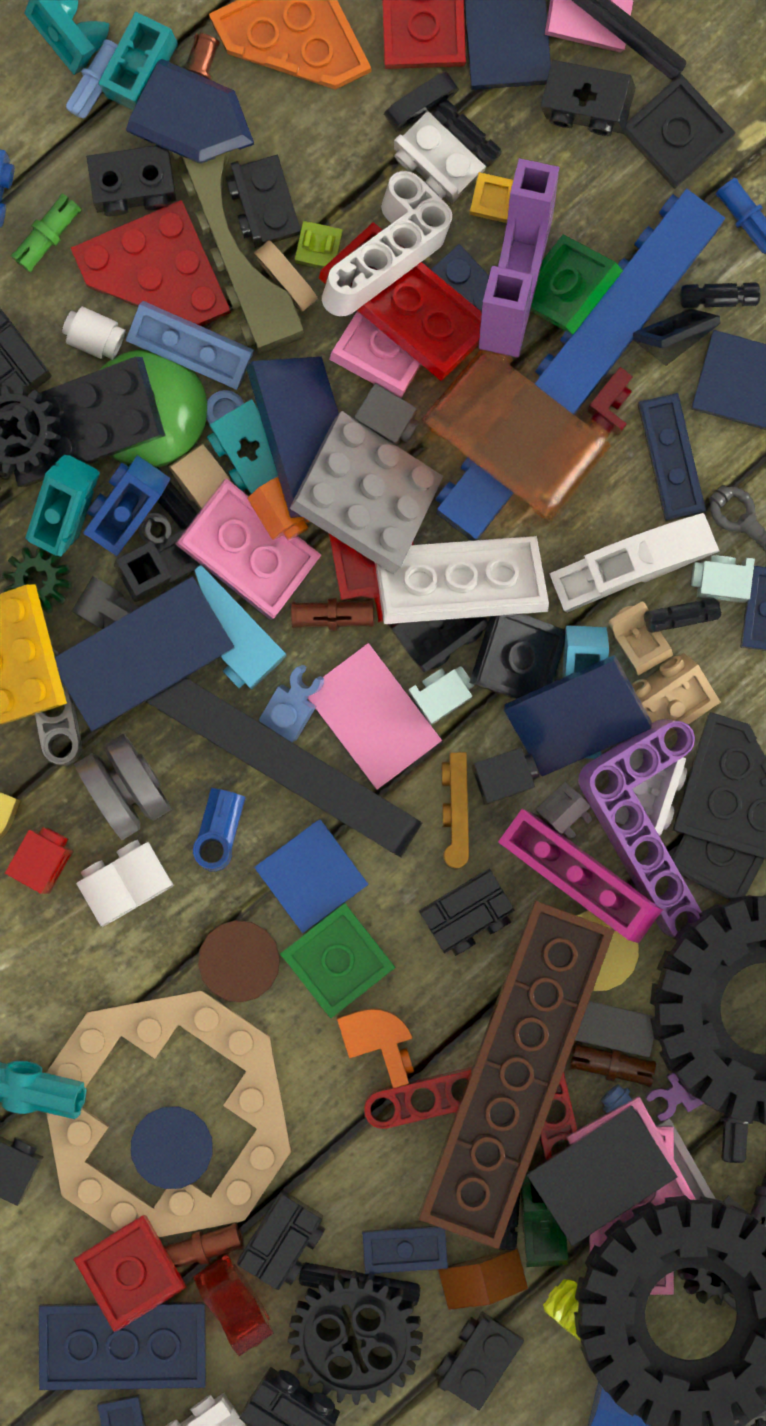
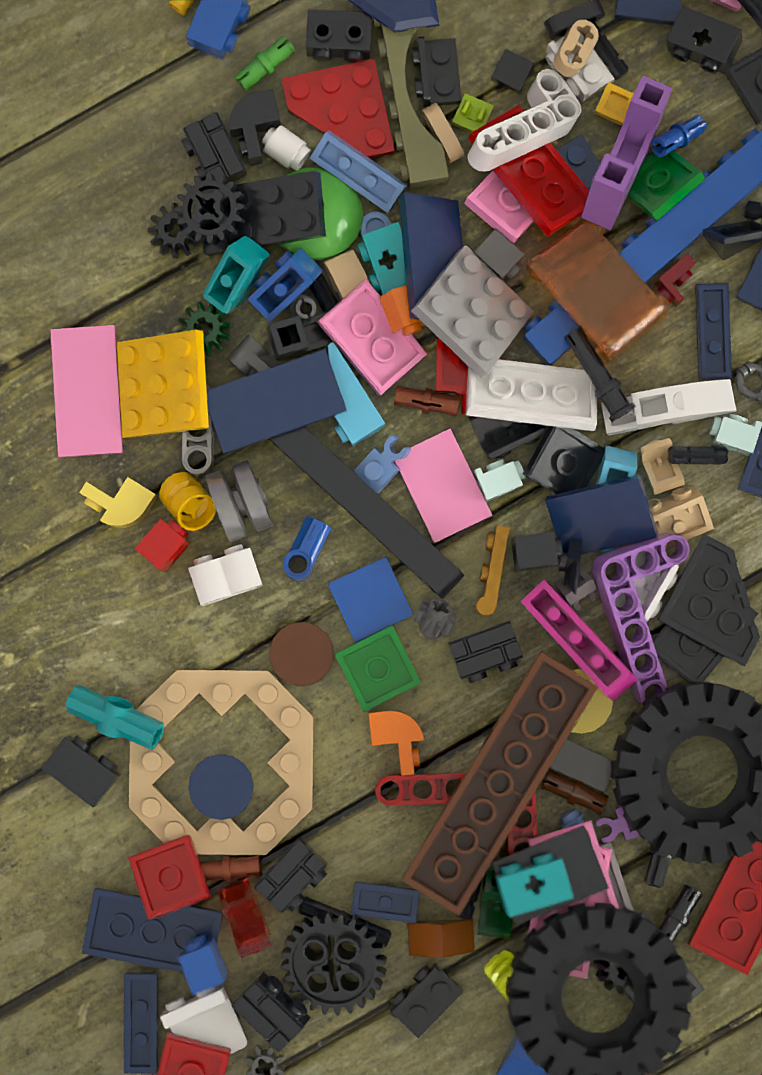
camera: 15 degrees right, 0 degrees up
none -> yellow wheel [159,472,216,531]
none -> blue brick [178,935,229,995]
none -> black brick [229,89,281,166]
none -> dark grey gear [414,599,457,639]
none -> black tile [491,49,534,93]
none -> teal brick [495,853,574,917]
none -> tan beam [554,20,599,77]
none -> black plate [559,540,582,595]
none -> black pin [564,326,636,423]
none -> blue axle [651,115,707,157]

